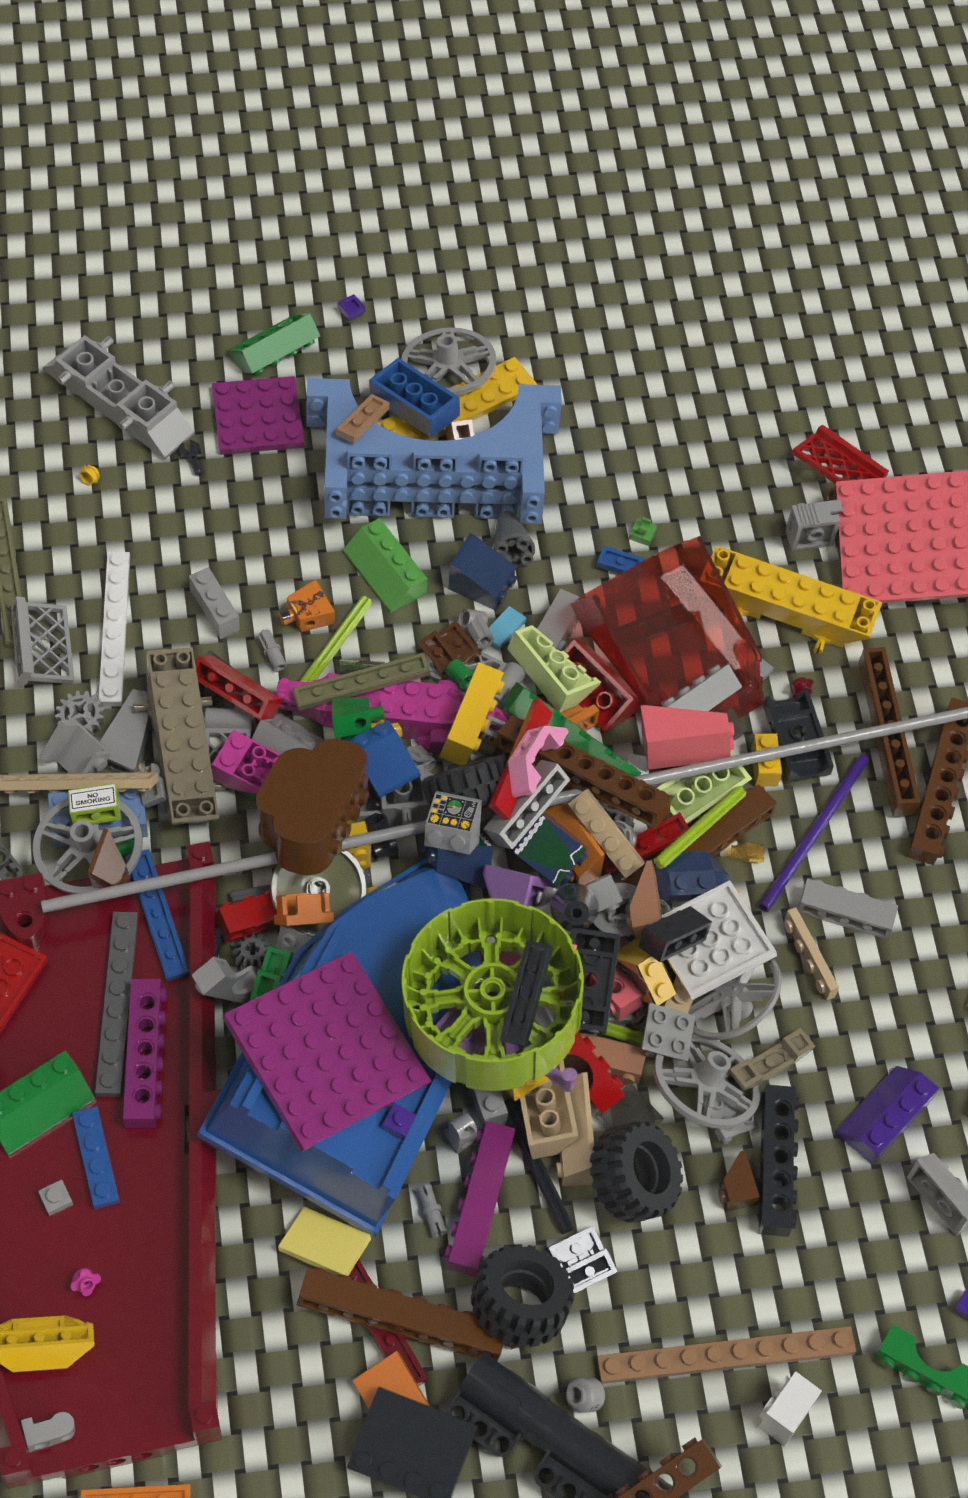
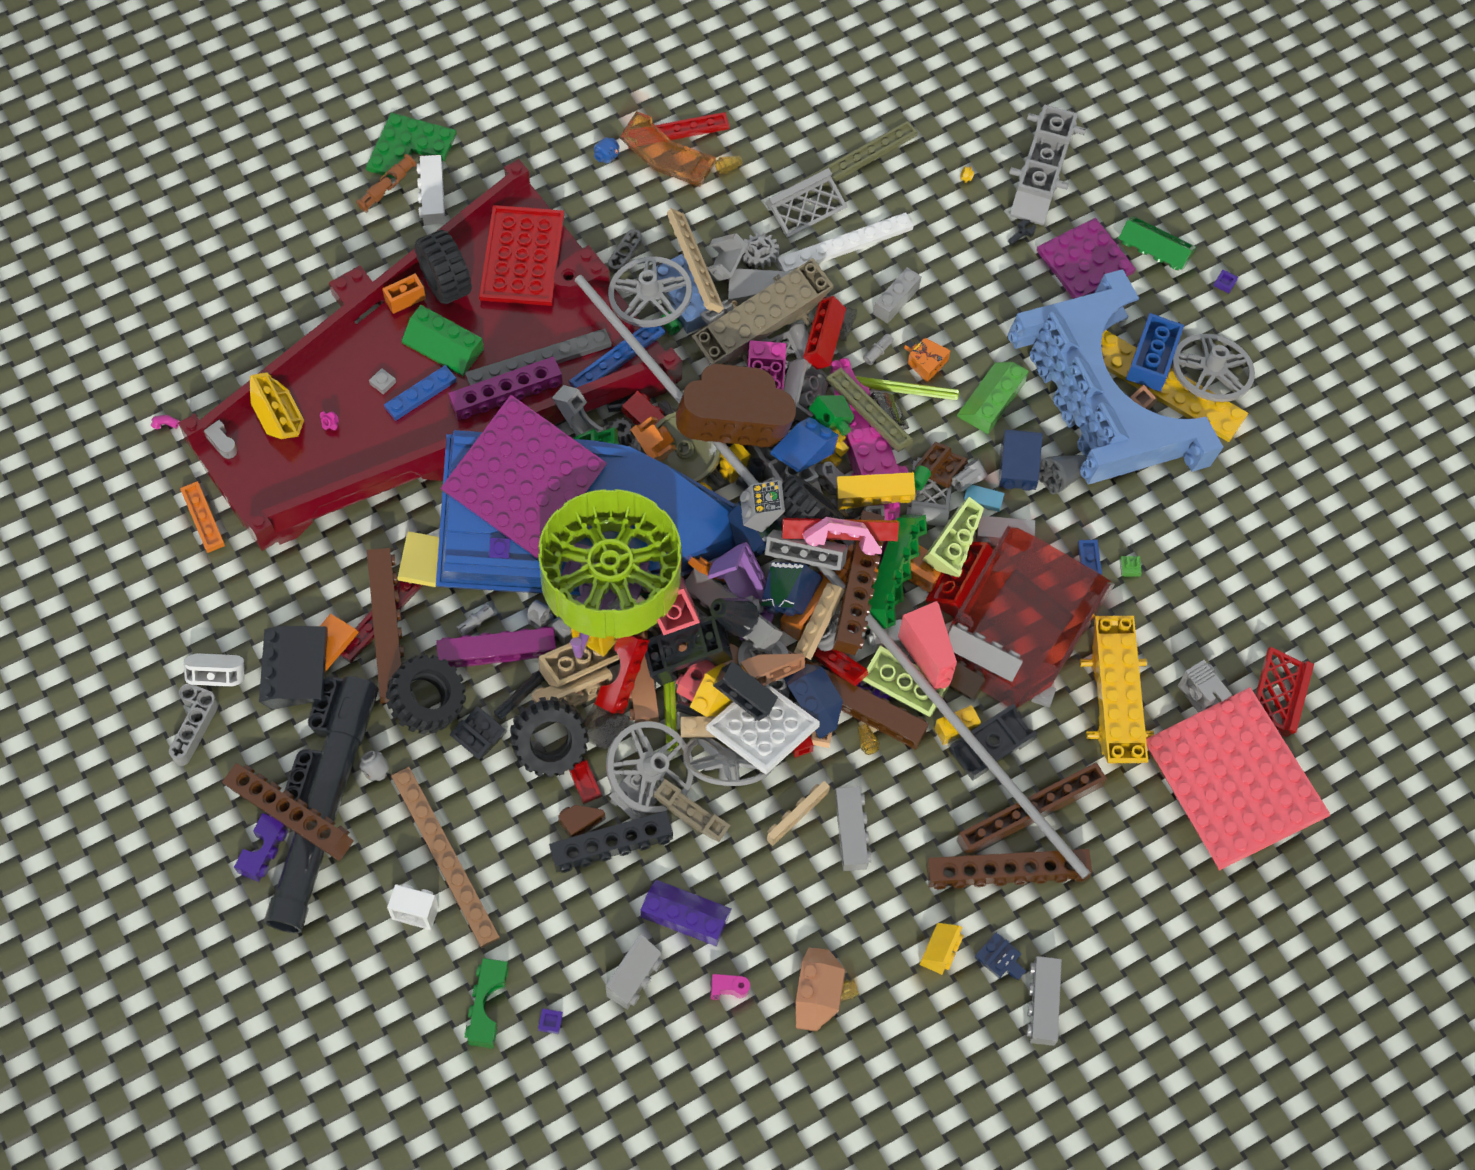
camera: 70 degrees right, 5 degrees up
brick [68,783,122,824] -> none
slope [87,828,131,889] -> none
medium nougat plate [336,394,390,444] -> none
black plate [500,940,553,1047] -> none
light grey hinge [641,1003,695,1062] -> none
lime axle [654,786,746,869] -> none
dark purple piece [759,754,869,912] -> none
dark red plate [791,677,814,698] -> none
none -> red tile [568,760,602,804]

